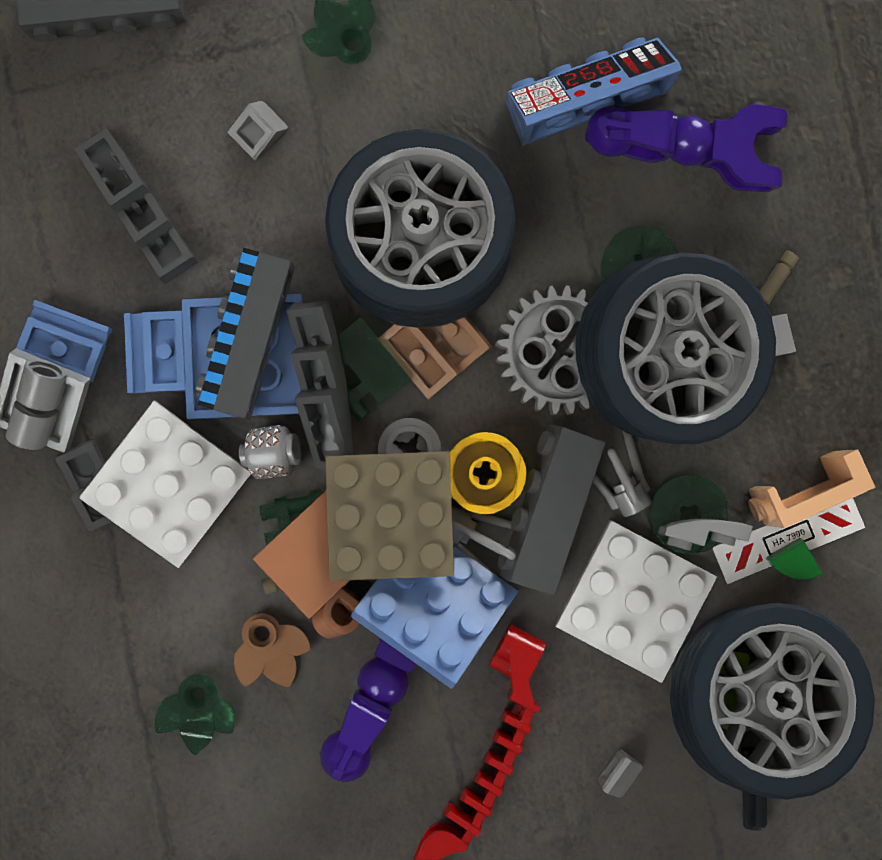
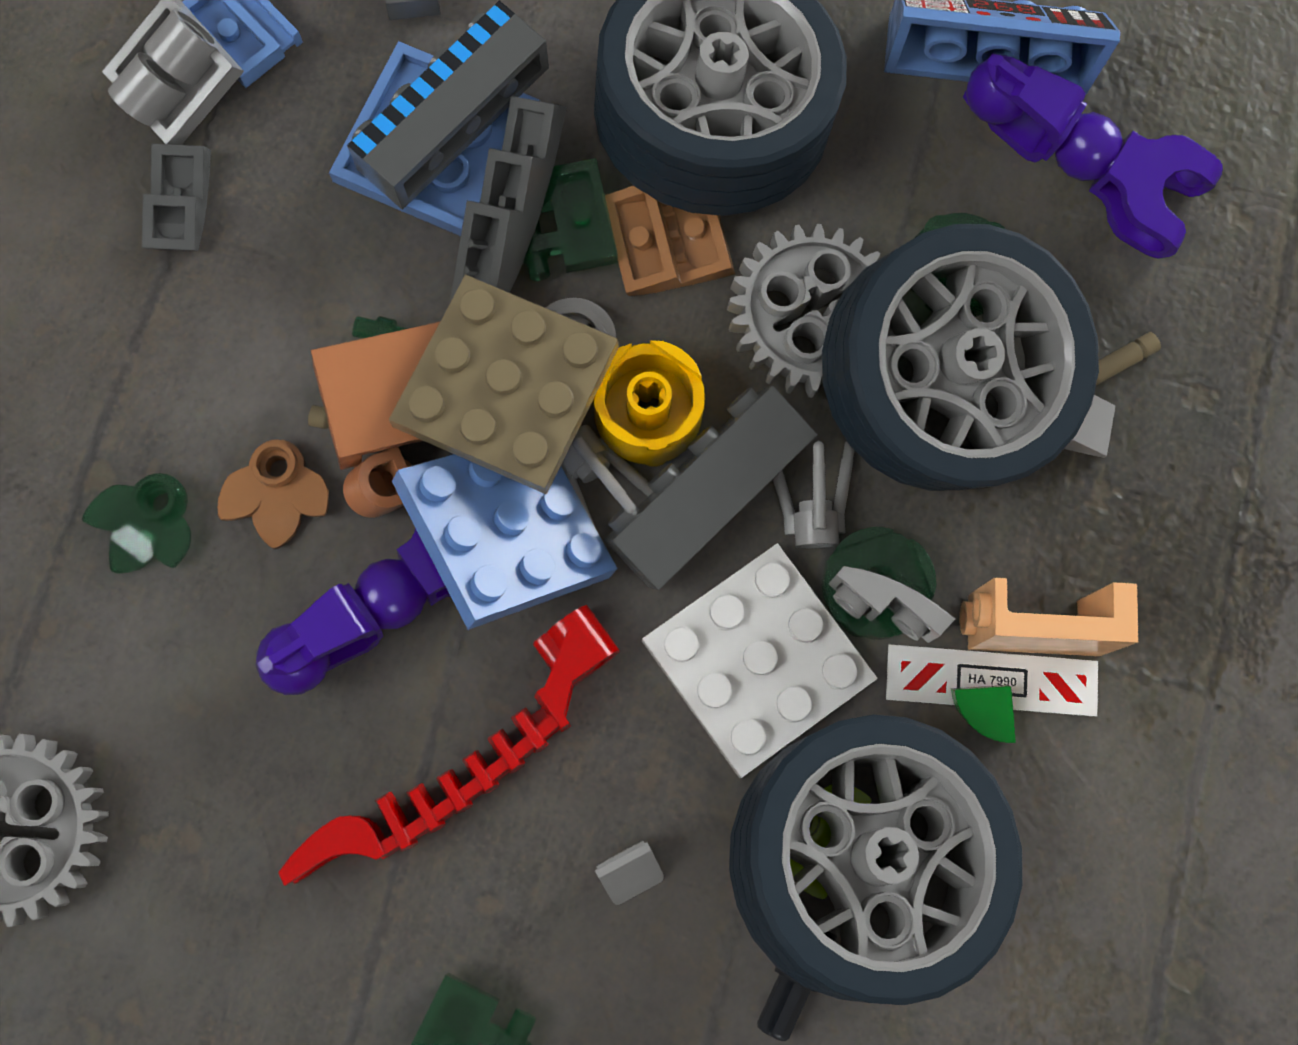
camera: 30 degrees right, 10 degrees down
white plate [79,400,251,568] -> none
medium blue plate [124,311,185,394] -> none
light grey head [239,425,301,479] -> none

